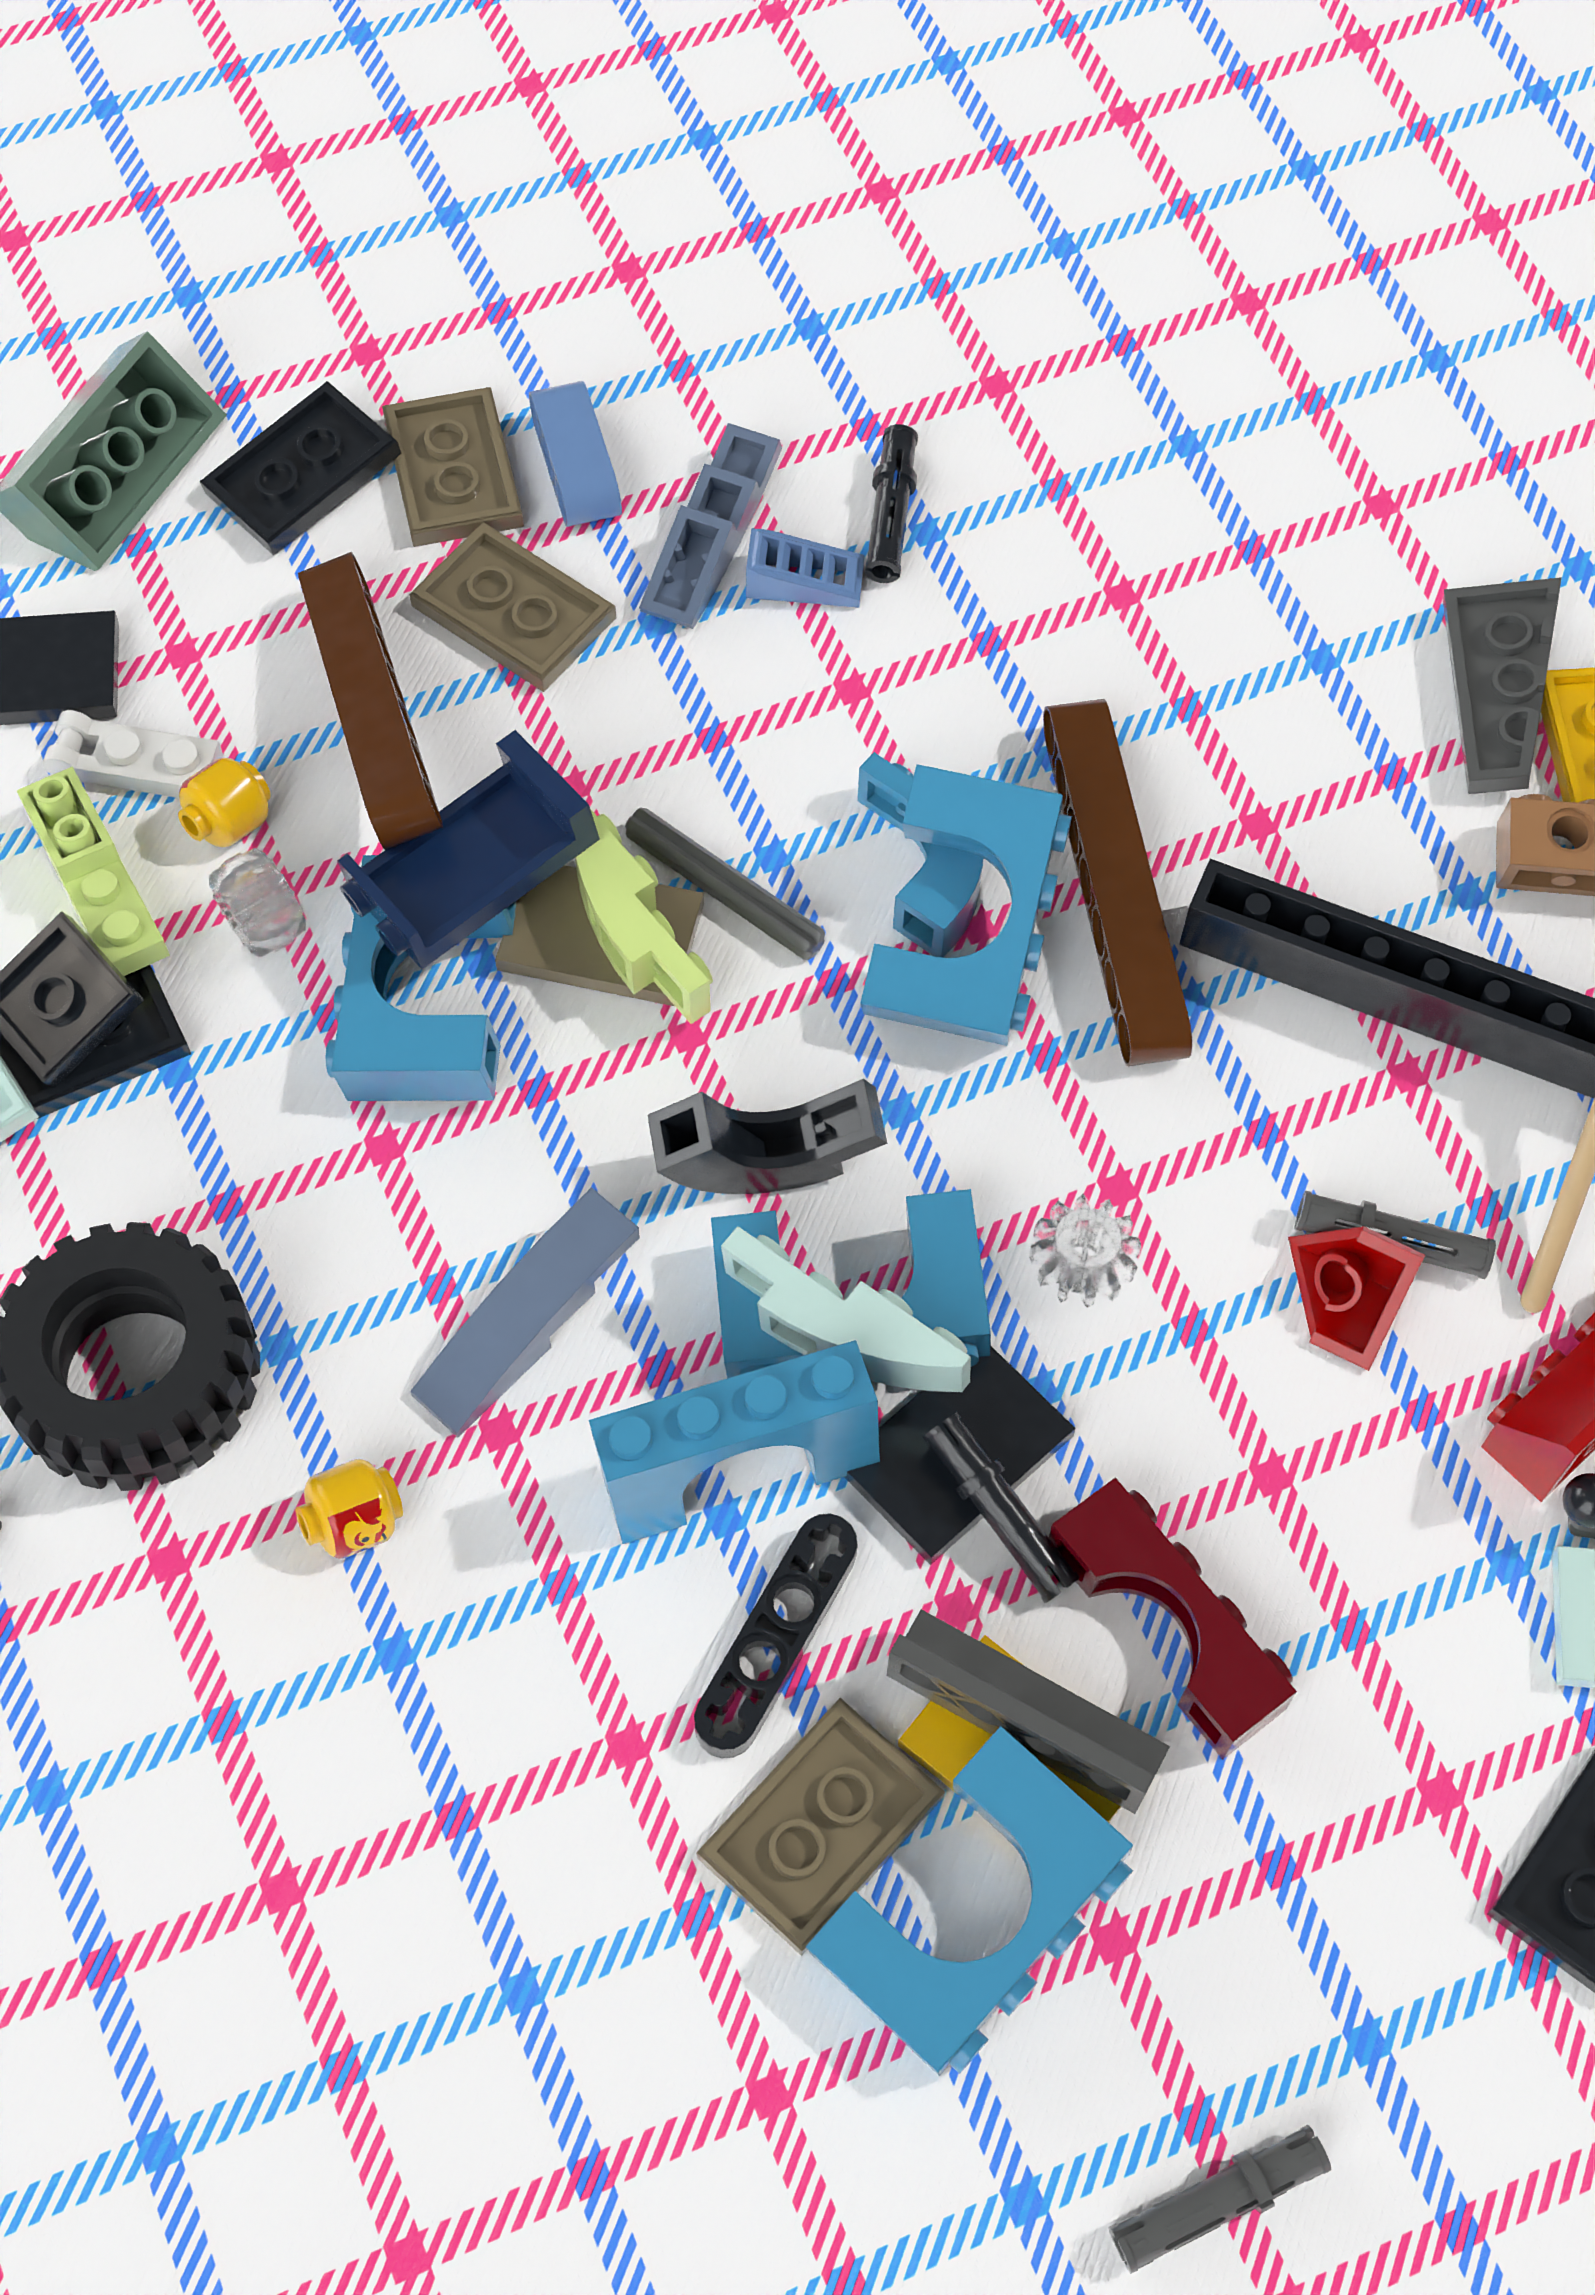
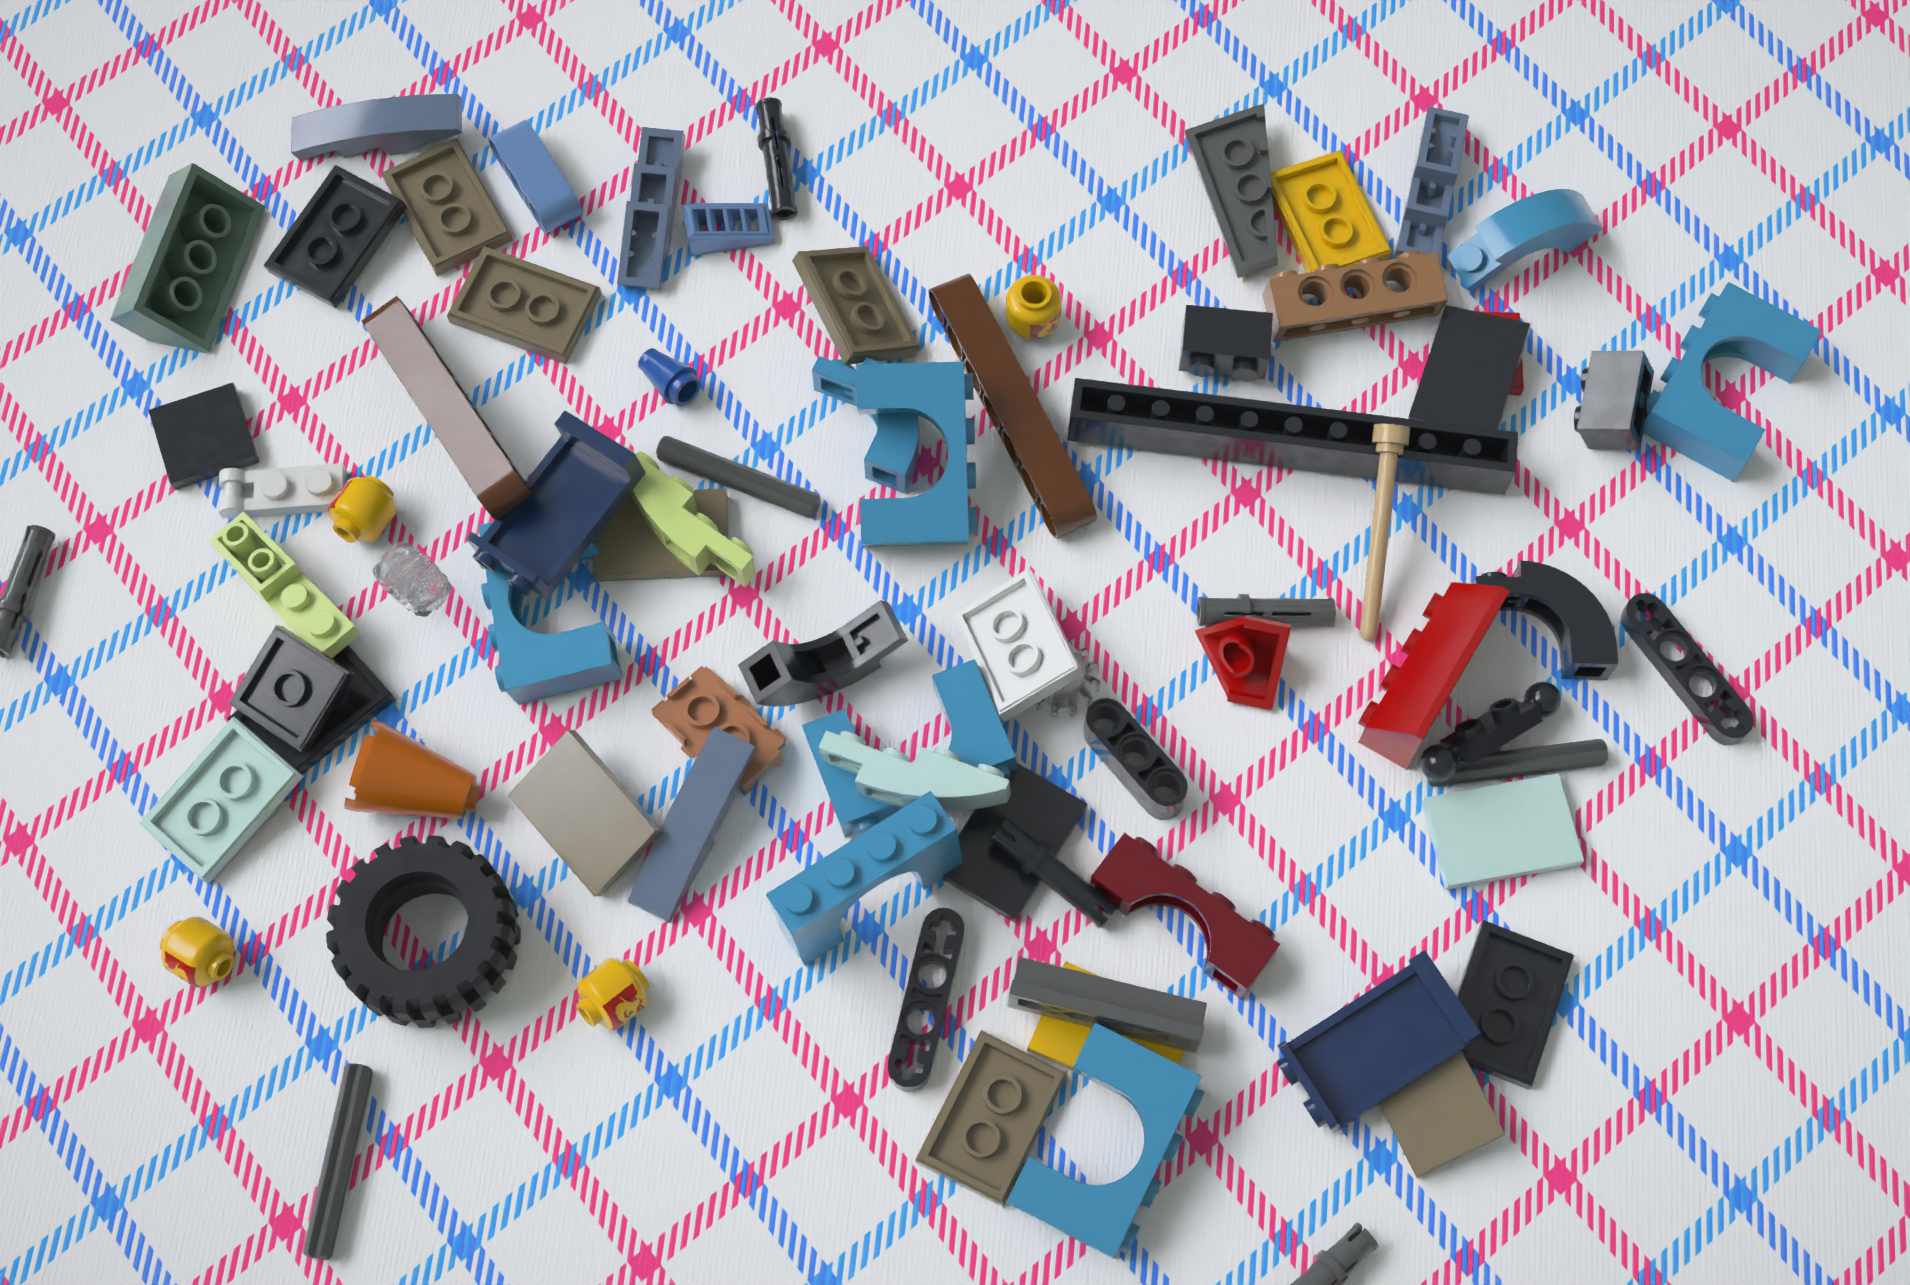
camera: 15 degrees left, 5 degrees up
none -> sand blue slope [291,94,462,161]
none -> orange cone [344,720,482,819]
none -> tile [508,730,663,897]
none -> blue cone [638,348,701,406]
none -> nougat piece [651,666,787,794]
none -> dark tan tile [792,246,921,365]
none -> white tile [953,568,1084,722]
none -> yellow head [1005,275,1062,339]
none -> black beam [1083,698,1188,820]
none -> black brick [1178,304,1273,381]
none -> dark blue panel [1276,950,1482,1133]
none -> dark tan tile [1379,1052,1505,1178]

